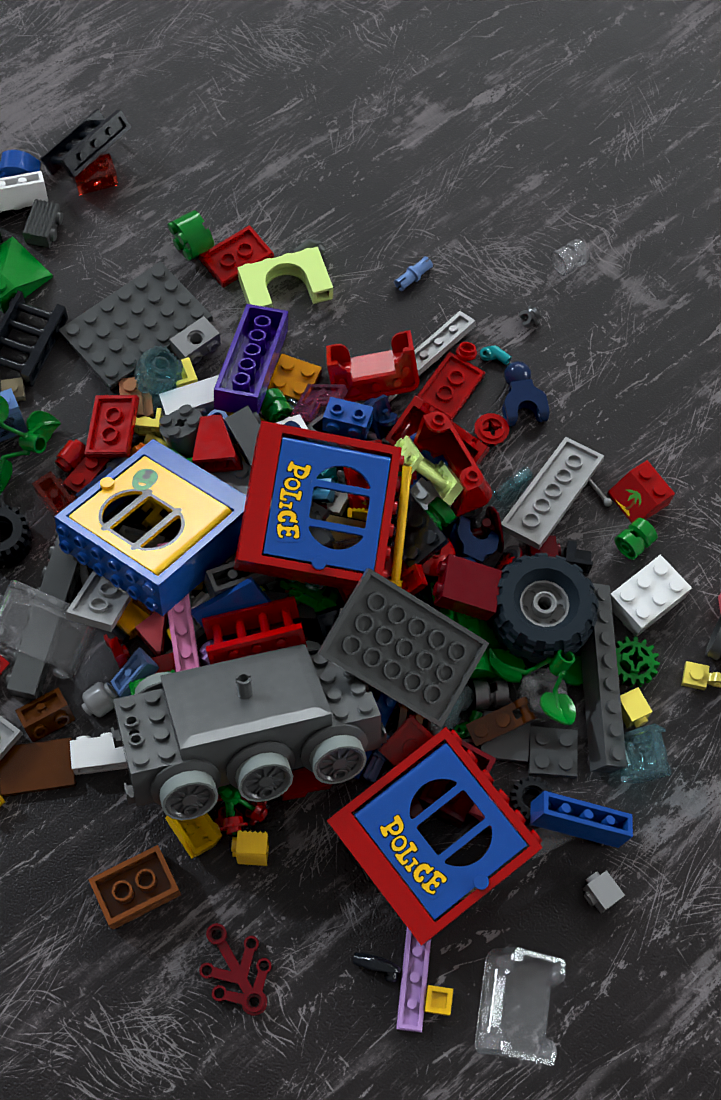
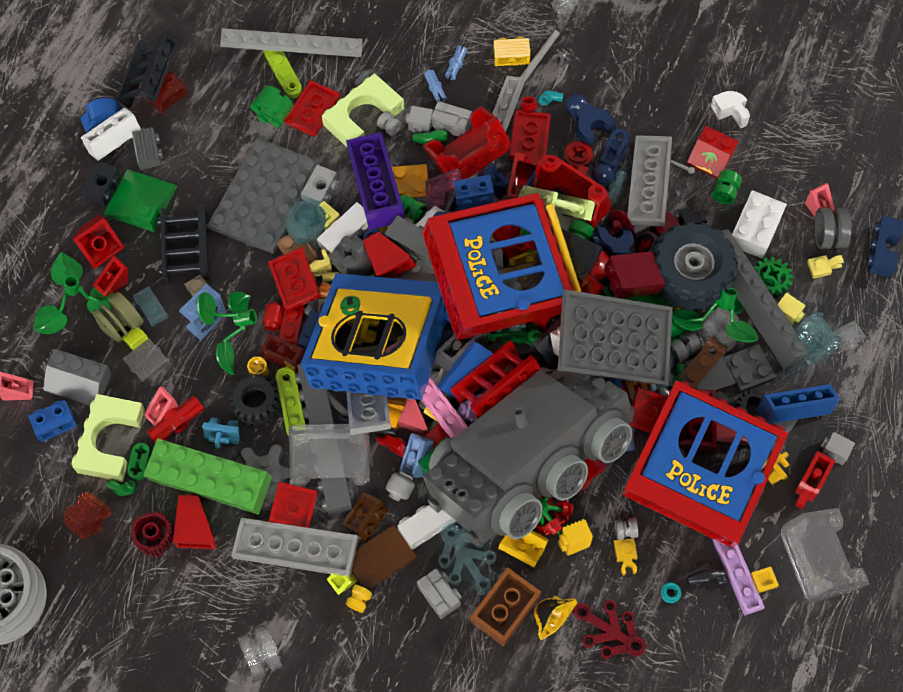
camera: 20 degrees left, 0 degrees up
none -> light grey plate [220,28,362,57]
none -> yellow wheel [247,357,269,378]
none -> lime plate [263,50,302,99]
none -> lime plate [276,367,307,441]
none -> light grey wheel [376,111,402,136]
none -> light grey brick [406,106,433,133]
none -> green arm [412,129,448,145]
none -> light grey brick [417,569,462,619]
none -> medium blue axle [424,70,447,103]
none -> light grey brick [431,101,472,136]
none -> clear light blue plant [438,524,496,595]
none -> yellow brick [493,37,530,67]
none -> light grey bar [520,30,560,81]
none -> yellow hat [534,596,577,640]
none -> dark blue piece [592,129,629,185]
none -> light grey wheel [614,517,638,540]
none -> yellow plate [614,538,638,576]
none -> teal plate [660,582,681,603]
none -> white brick [711,91,750,129]
none -> yellow hips [762,452,790,485]
none -> red hinge [795,451,835,509]
none -> clear brick [831,320,865,353]

